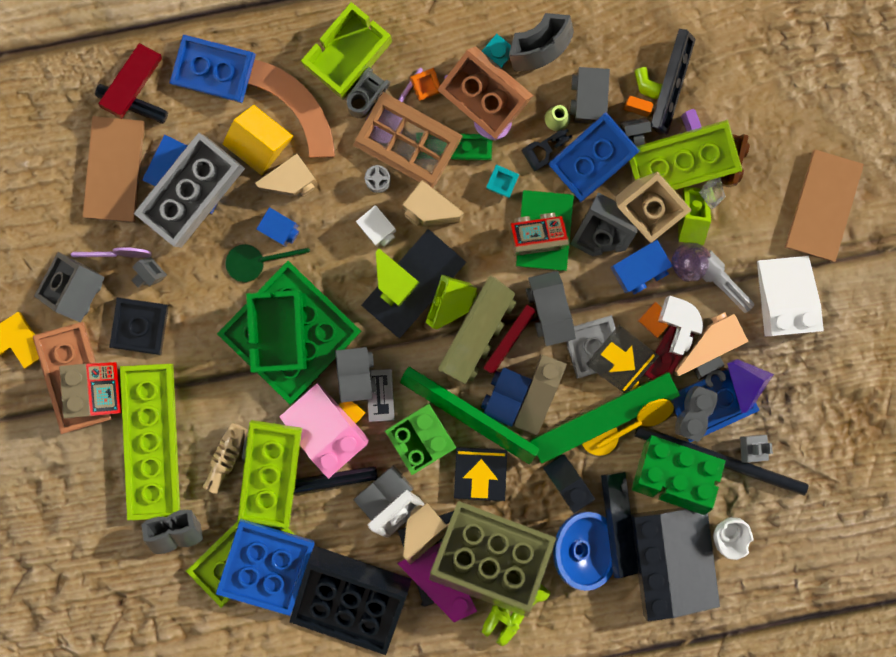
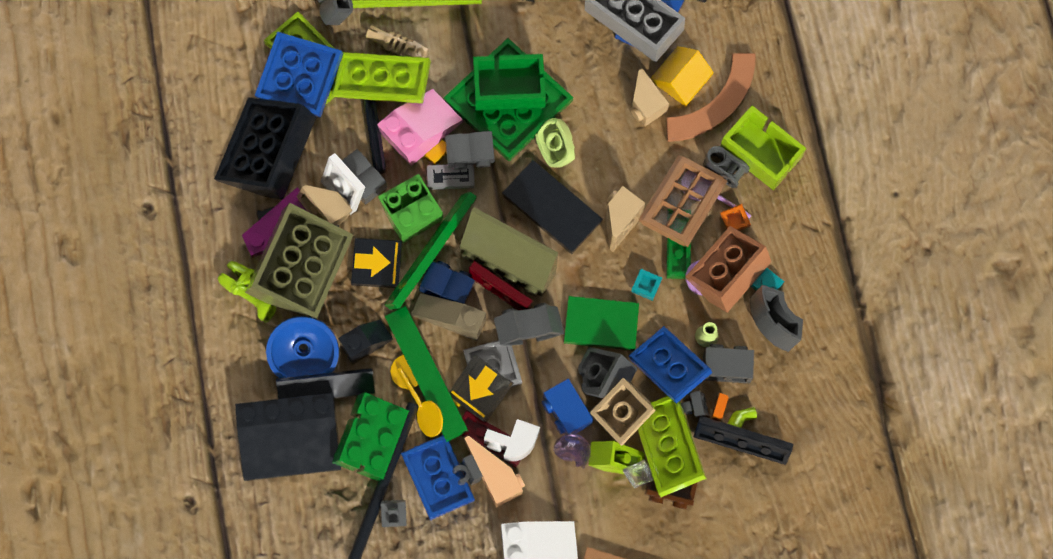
camera: 80 degrees right, 15 degrees down
blue tile [170,34,256,103] -> none
dark green piece [225,244,310,282] -> none
blue brick [257,207,299,247] -> none
white brick [356,205,396,247] -> none
light grey wheel [364,165,391,193] -> none
lime slope [376,248,419,307] -> none
lime slope [426,275,477,330] -> none
slope [510,213,569,256] -> none
black piece [521,129,573,172] -> none
orange tile [638,302,669,338] -> none
dark grey brick [675,386,717,442] -> none
medium lavender tile [681,109,702,131] -> none
light grey piece [692,250,754,313] -> none
white hair [713,517,753,560] -> none
dark purple slope [727,359,774,413] -> none
none -> yellowish green piece [535,118,575,168]

